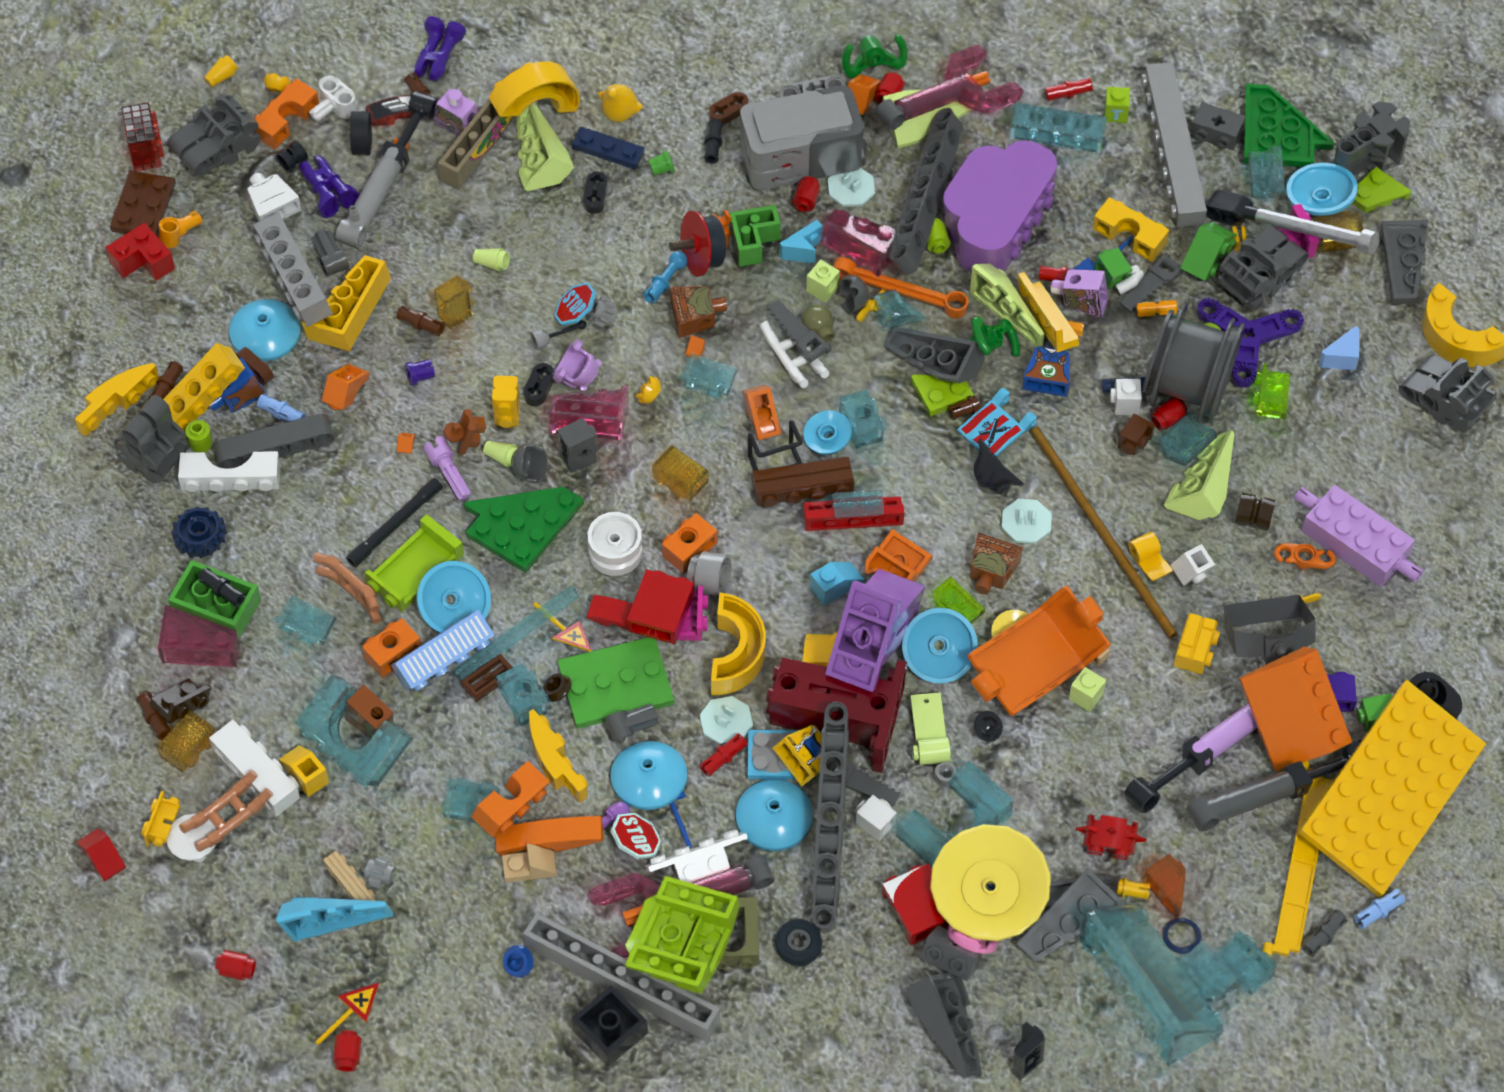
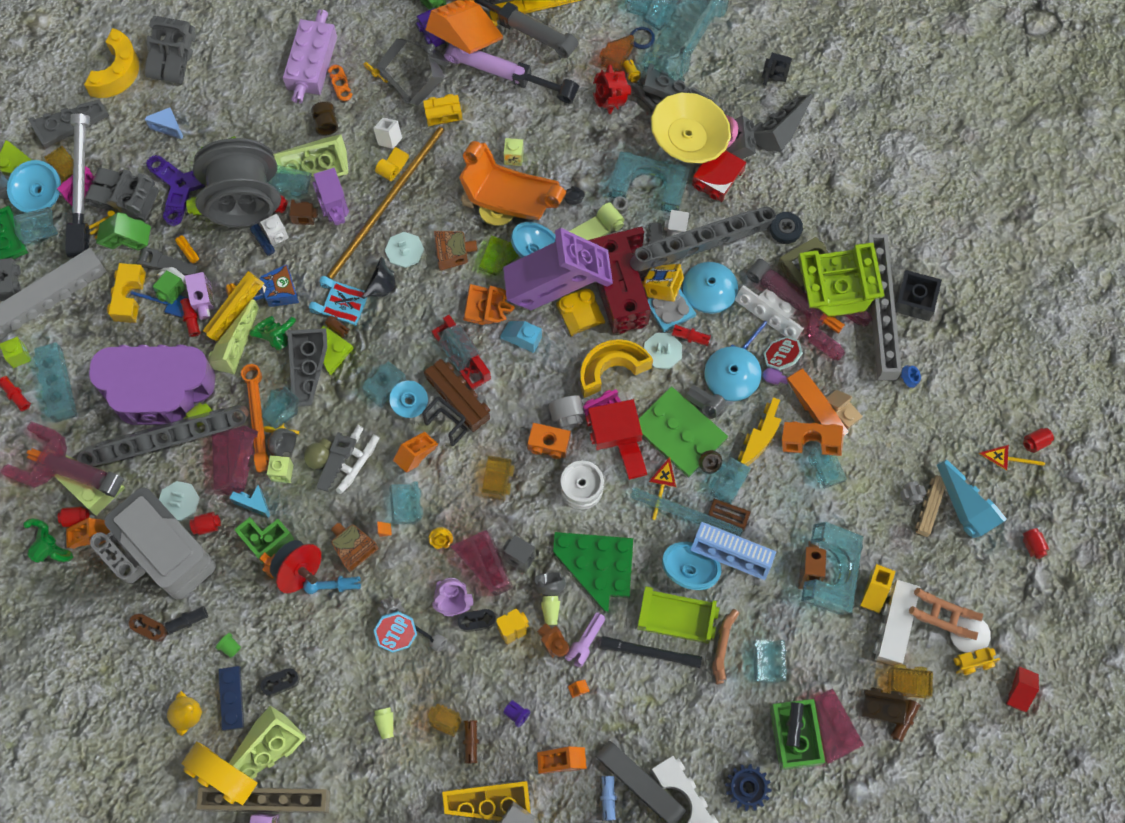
camera: 120 degrees left, 10 degrees up
orange brick [362,618,421,678] -> none
none -> medium lavender hinge [312,167,349,225]

